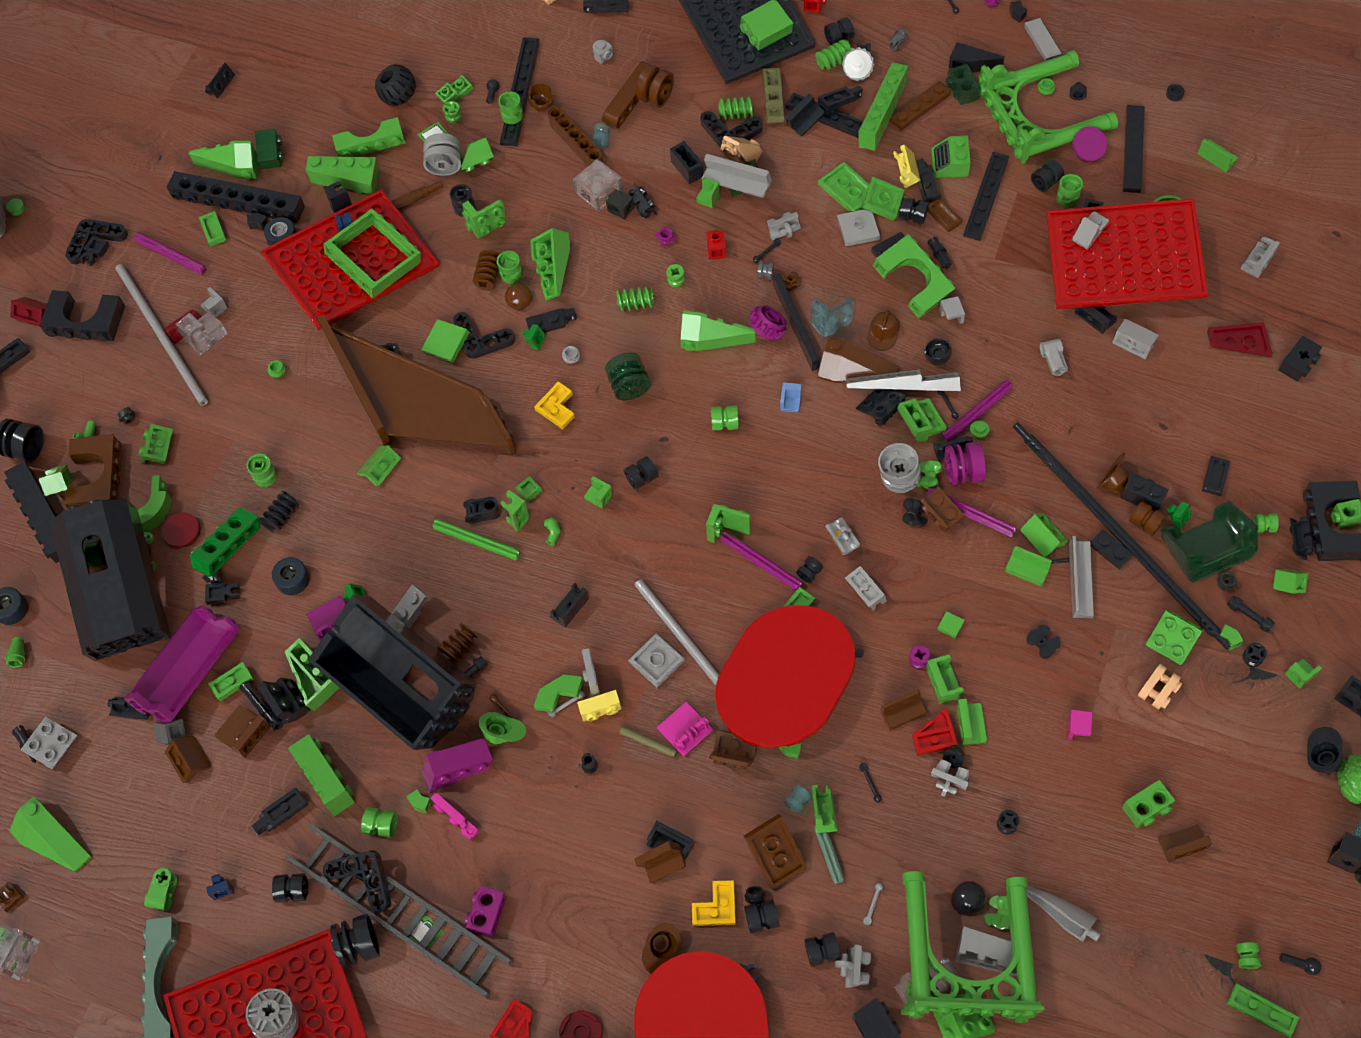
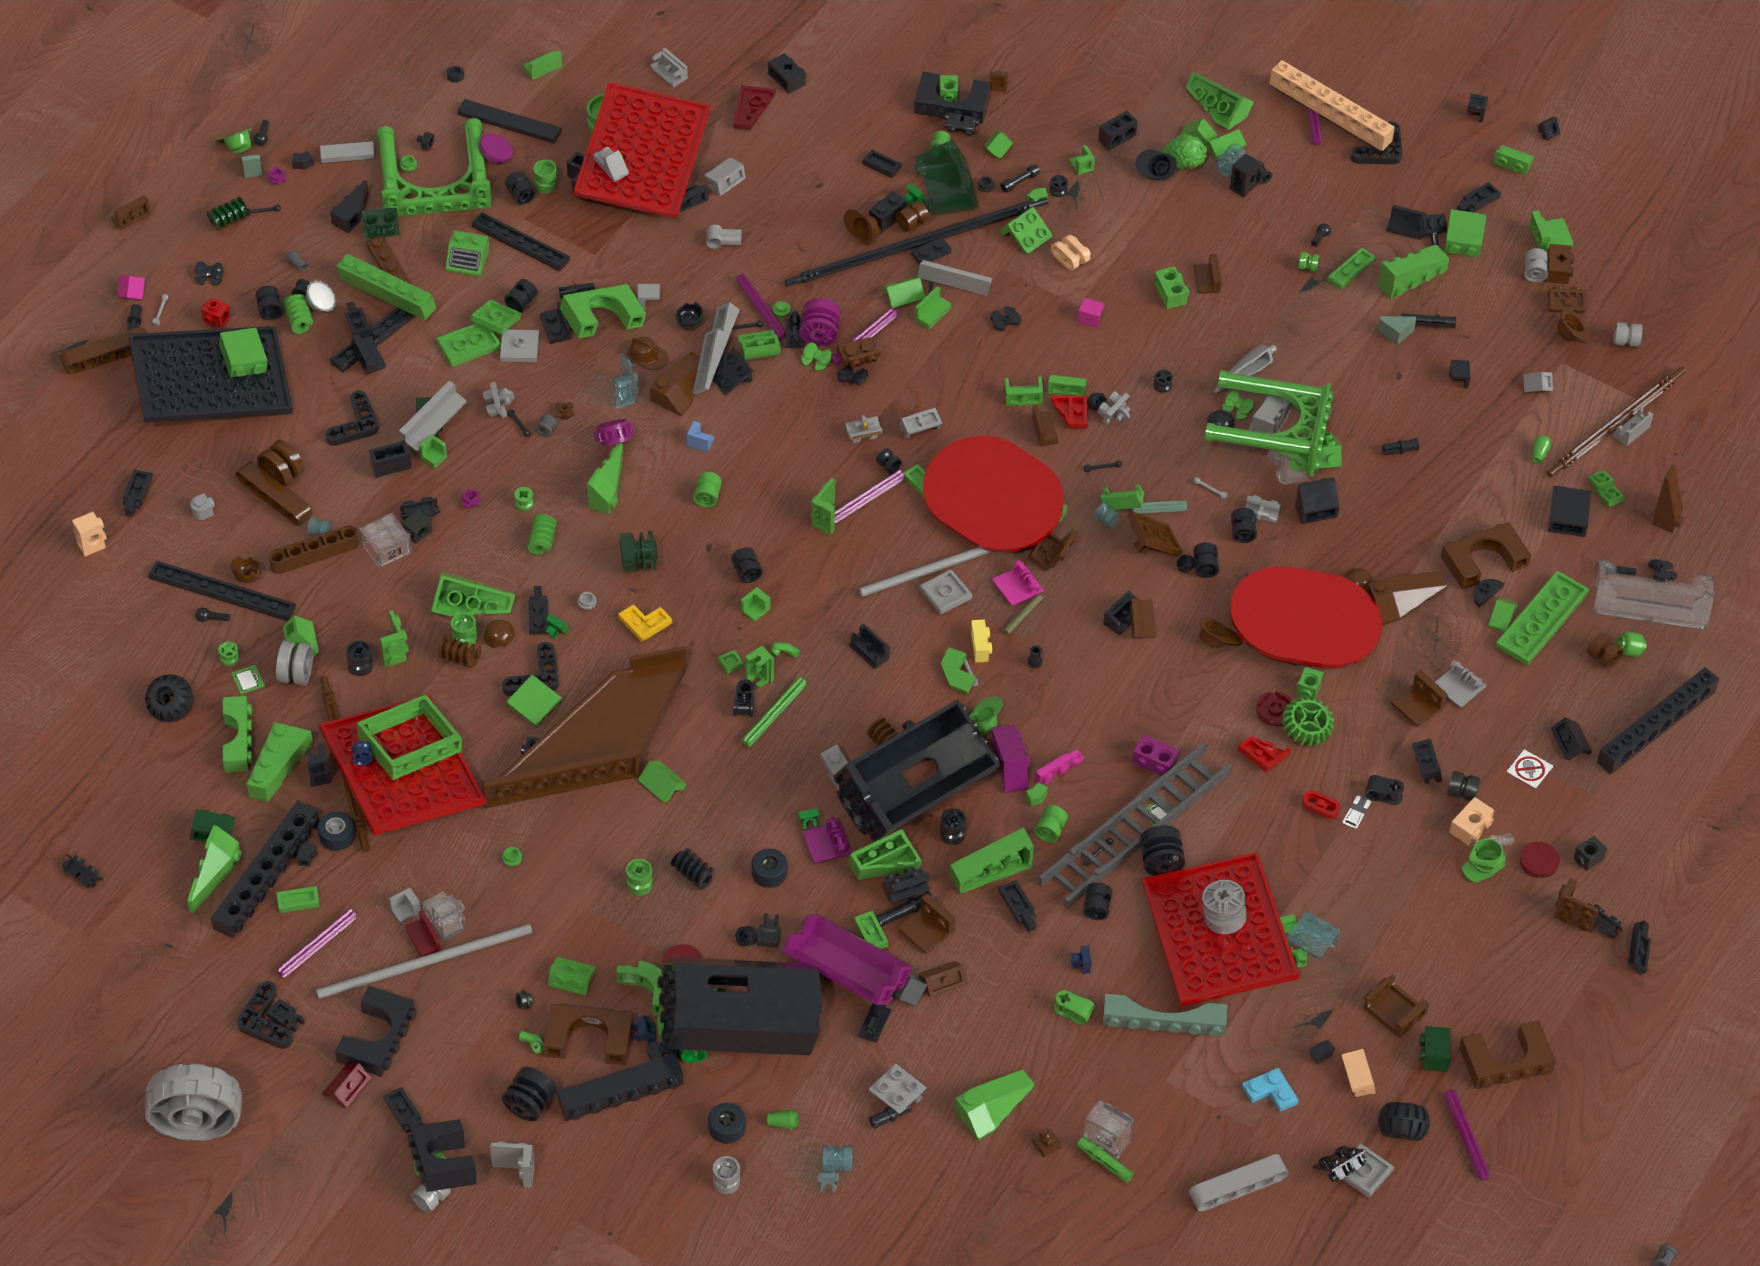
camera: 85 degrees left, 10 degrees down
panel [39,464,74,496] -> none
green brick [190,507,260,578] -> none
black beam [323,850,391,913] -> none
bright green slope [435,75,474,104] -> none
bright green wheel [498,92,523,124] -> none
light grey plate [582,648,600,697] -> none
yellow plate [692,880,736,926] -> none
red brick [706,230,726,260] -> none
bright green piece [718,96,753,120] -> none
light nougat wedge [720,136,763,164] -> none
olive slope [763,68,784,123] -> none
black tile [773,274,819,371] -> none
light grey wheel [878,443,921,493] -> none
light yellow hinge [893,145,920,188] -> none
magenta wheel [909,645,930,670] -> none
black hinge [916,158,942,203] -> none
reddish brown tile [928,198,962,232] -> none
bright green tile [937,611,964,639] -> none
none -> black wheel [940,809,966,845]

